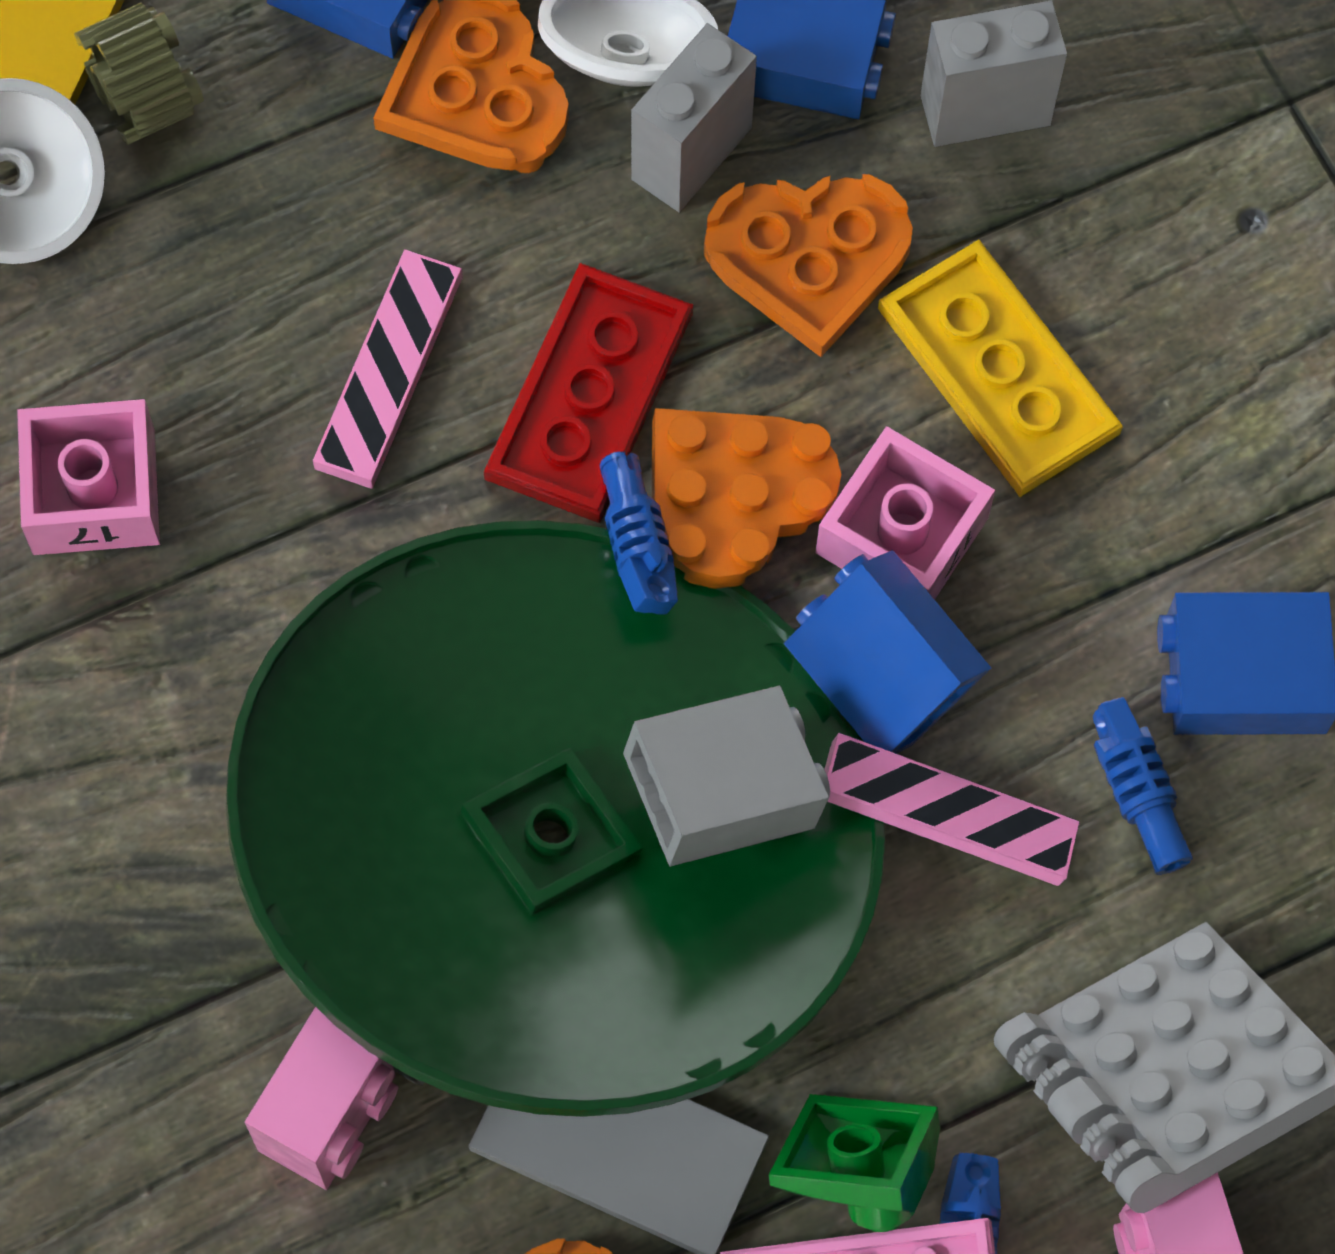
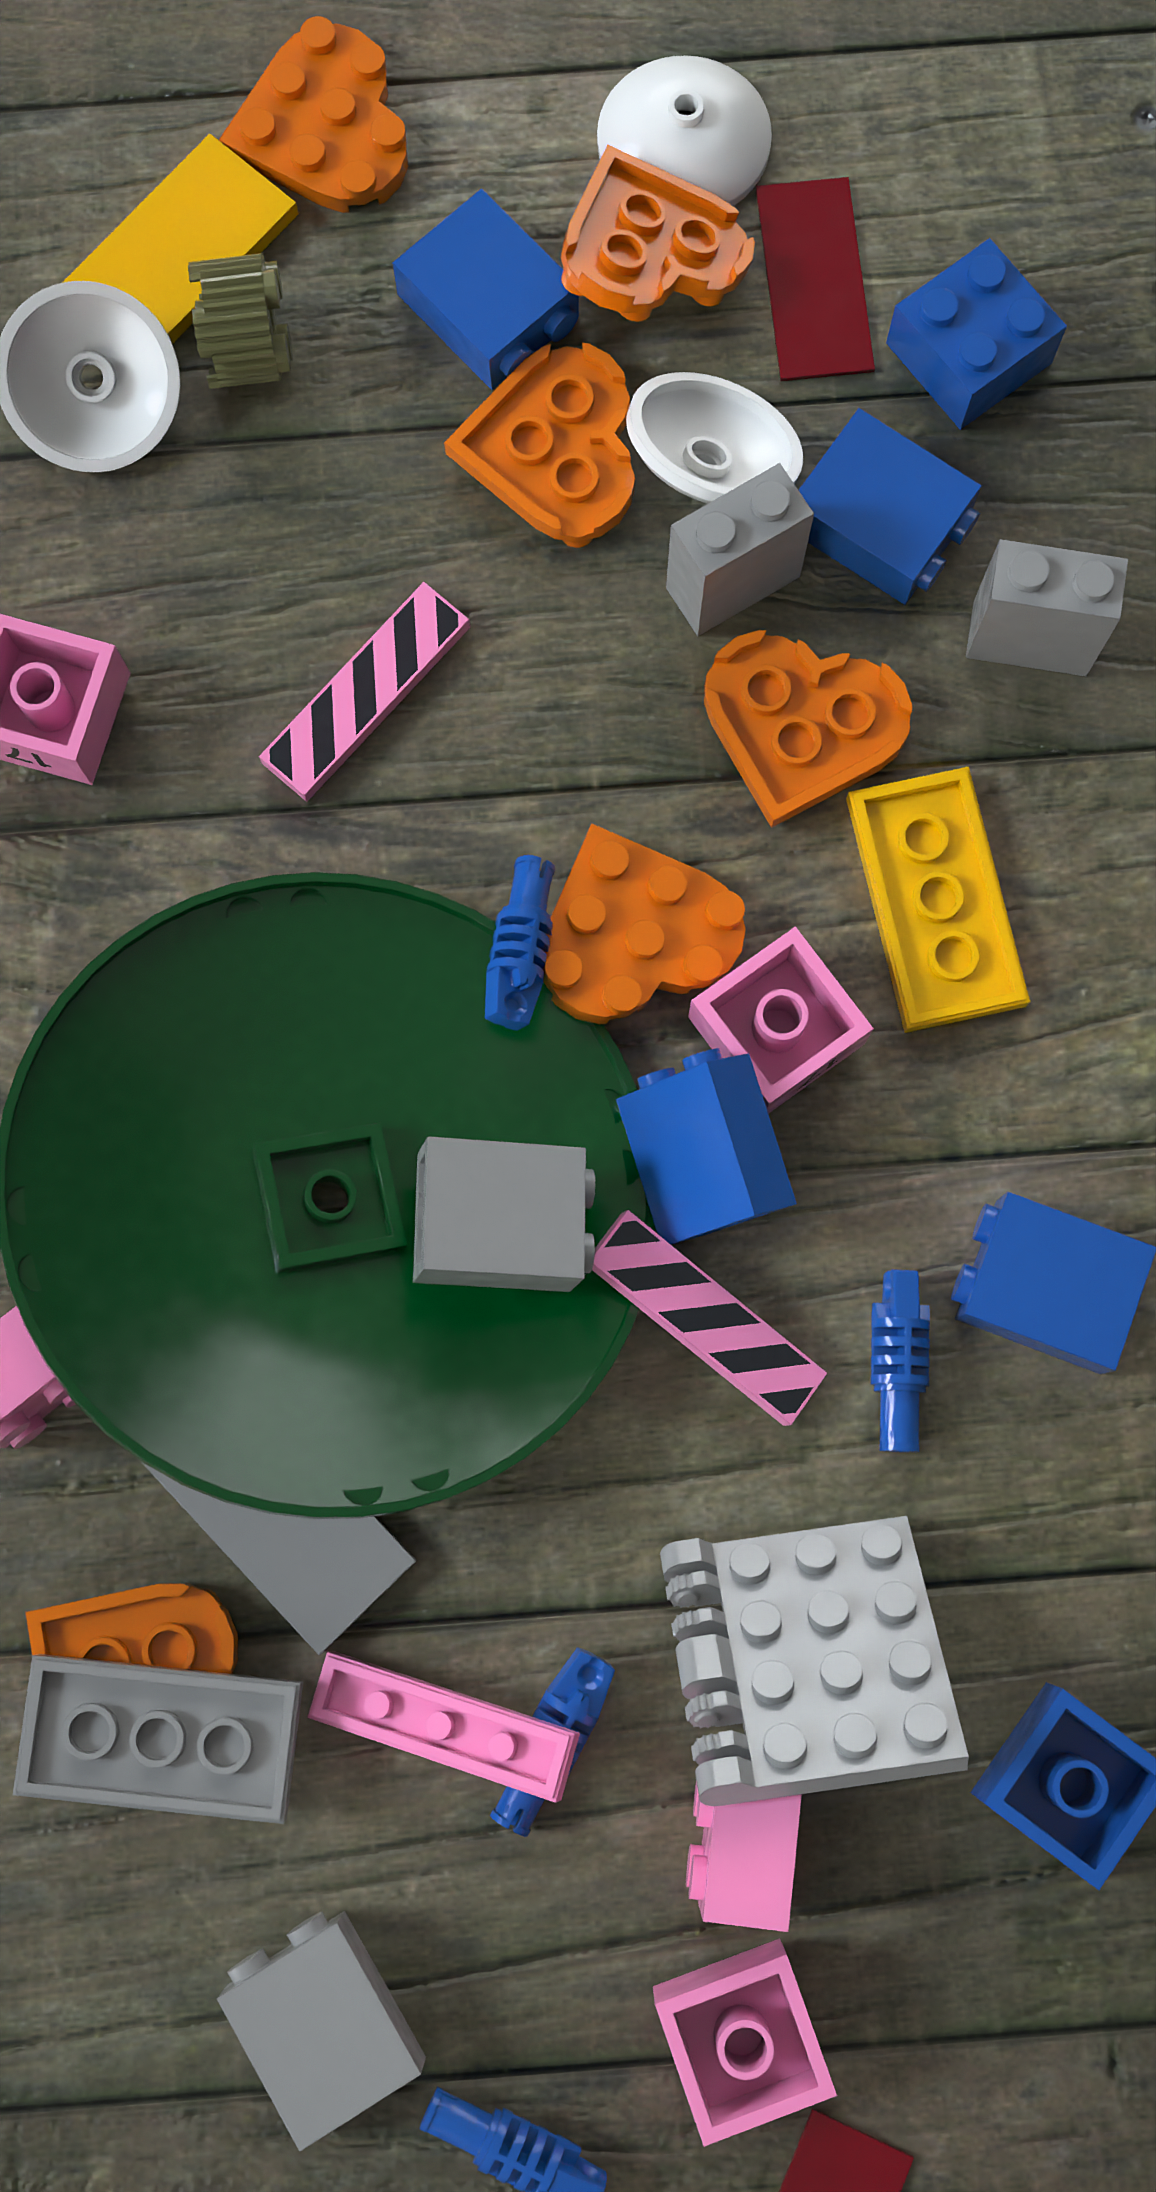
camera: 25 degrees right, 10 degrees up
red tile [484,263,693,524] -> none
green slope [769,1094,940,1232] -> none

